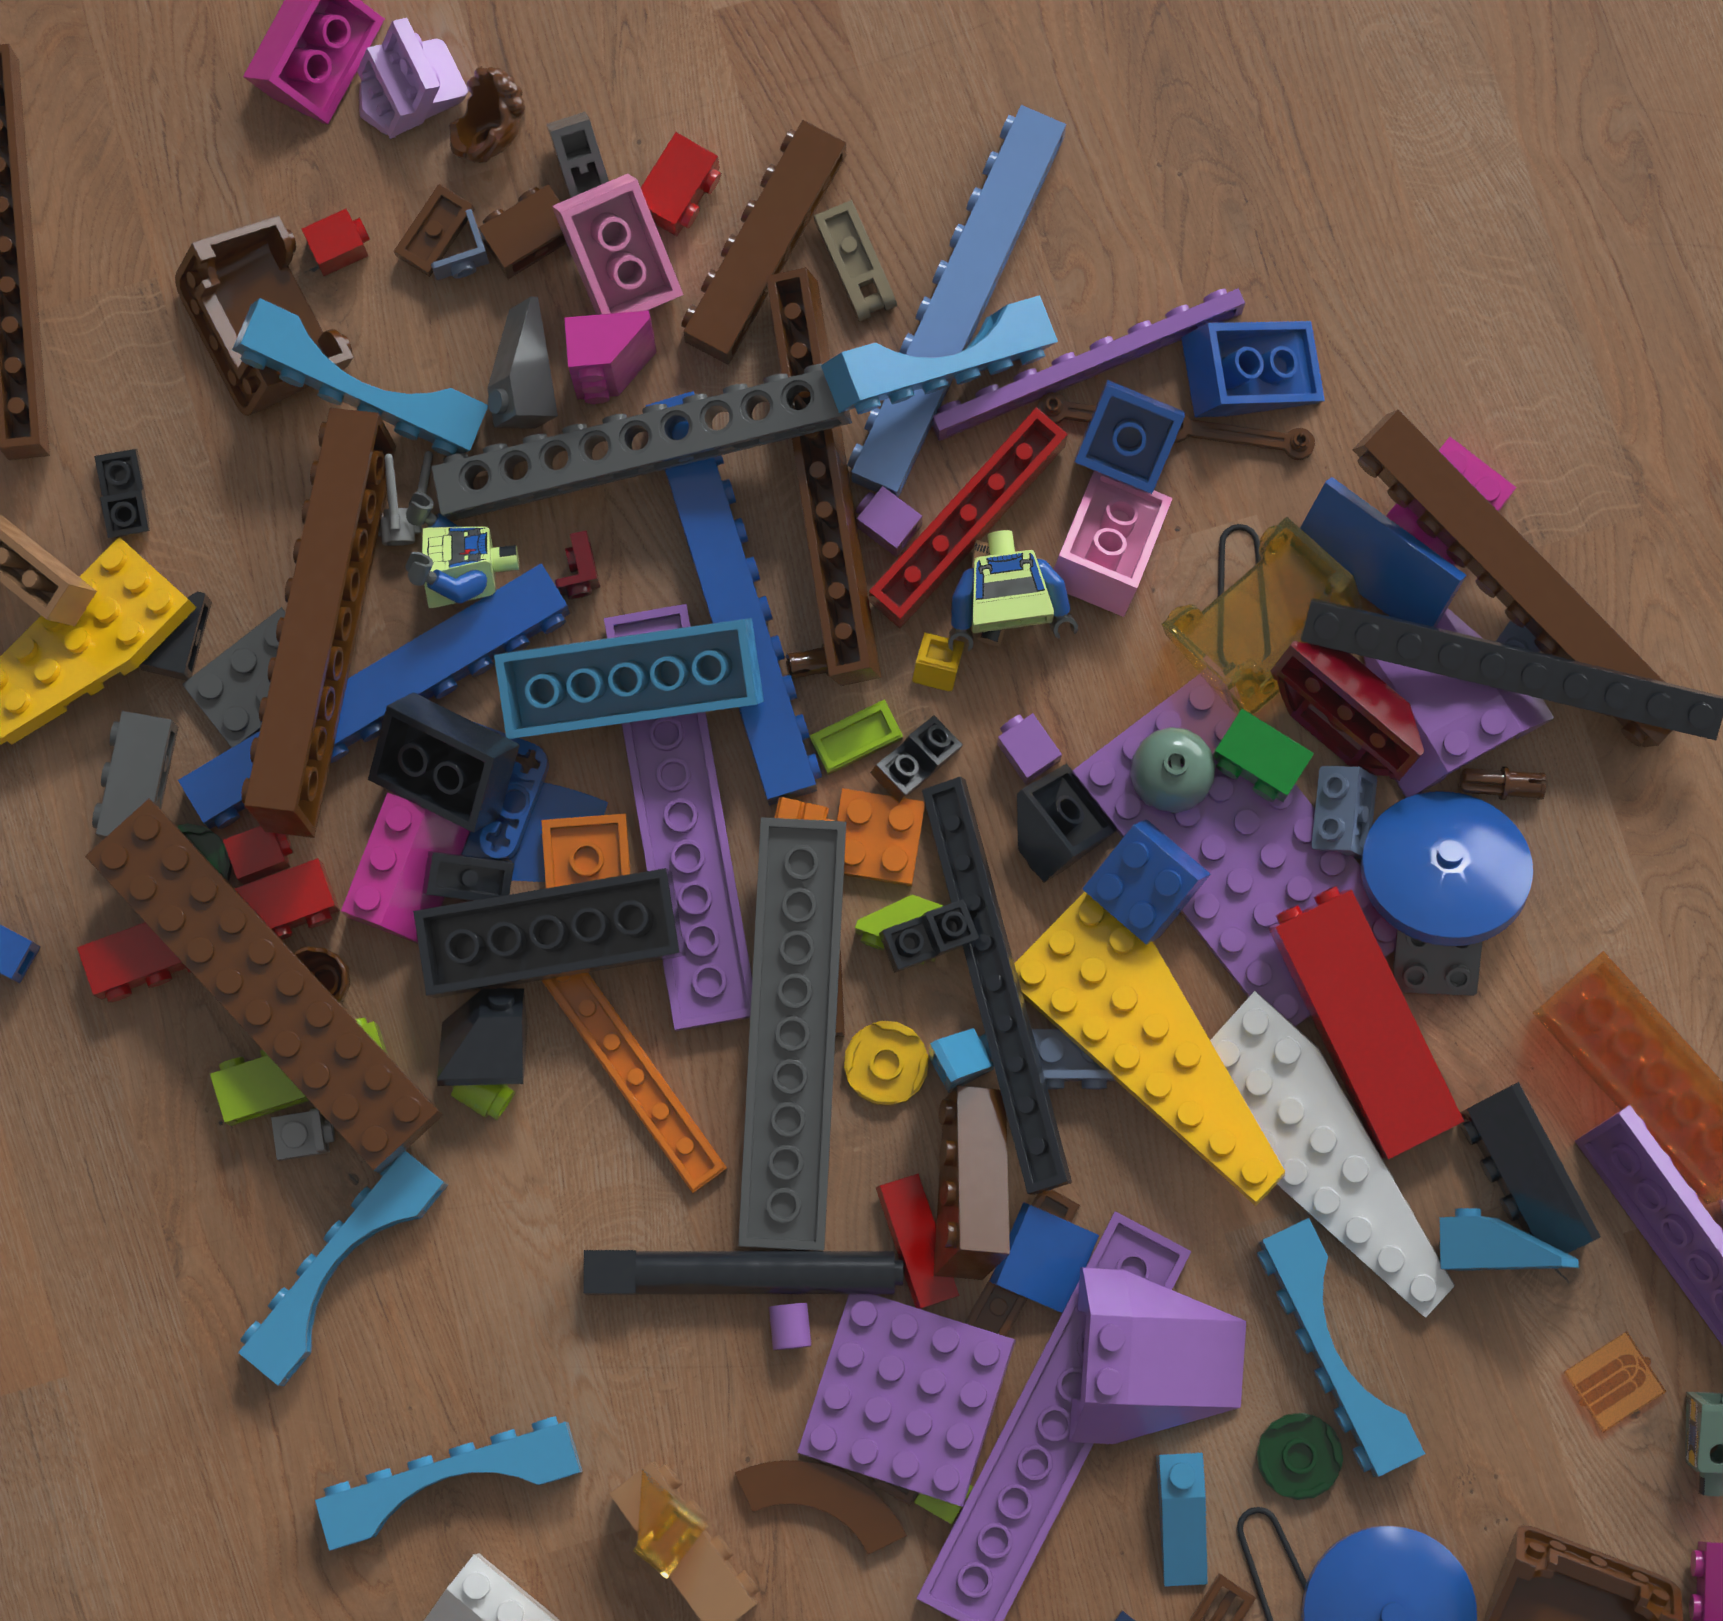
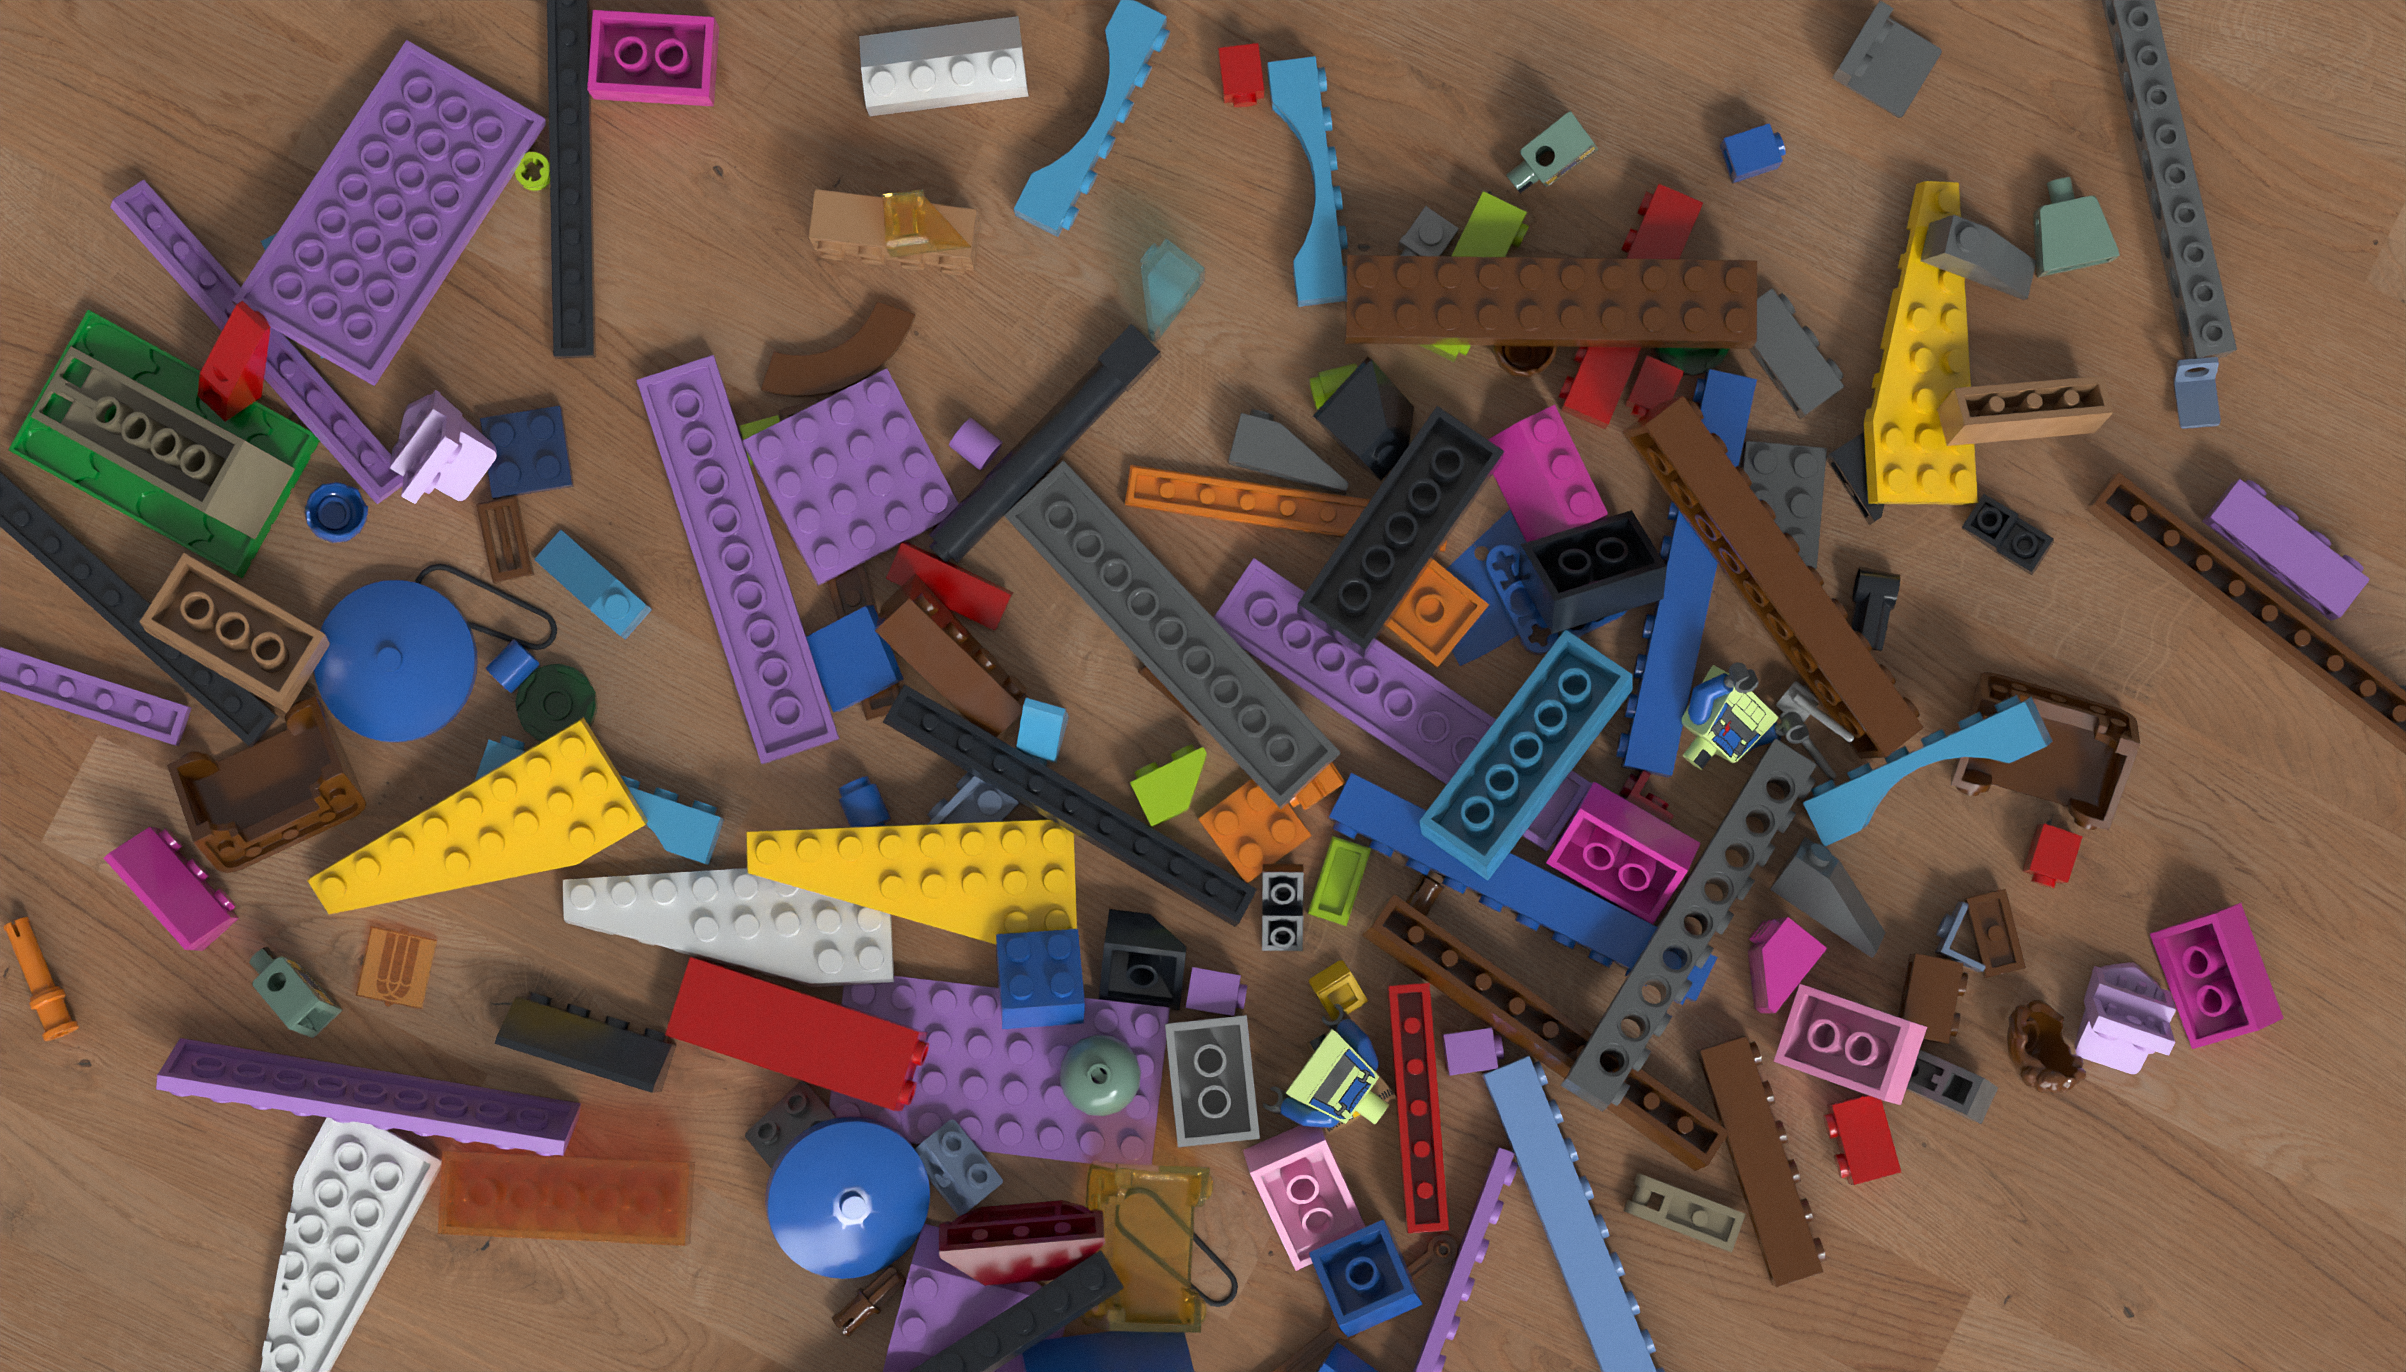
camera: 135 degrees right, 5 degrees up
black plate [422,851,514,901] -> none
dark azure arch [821,295,1058,414] -> none
yellow tile [844,1021,929,1106] -> none
black slope [879,899,979,973] -> none
medium lavender wedge [1069,1267,1246,1444] -> none
green brick [1212,709,1314,802] -> none
dark azure slope [1440,1208,1579,1271] -> none
none -> yellow wing [307,717,648,914]
none -> blue beam [486,639,540,693]
none -> blue brick [838,776,891,827]
none -> clear light blue slope [1140,238,1205,344]
none -> light grey brick [1165,1015,1260,1147]
none -> red brick [1218,43,1264,108]
none -> dark grey slope [1229,409,1349,495]
none -> sand green torso [1506,111,1599,194]
none -> dark pink brick [1546,782,1701,925]
none -> black piece [1850,566,1901,652]

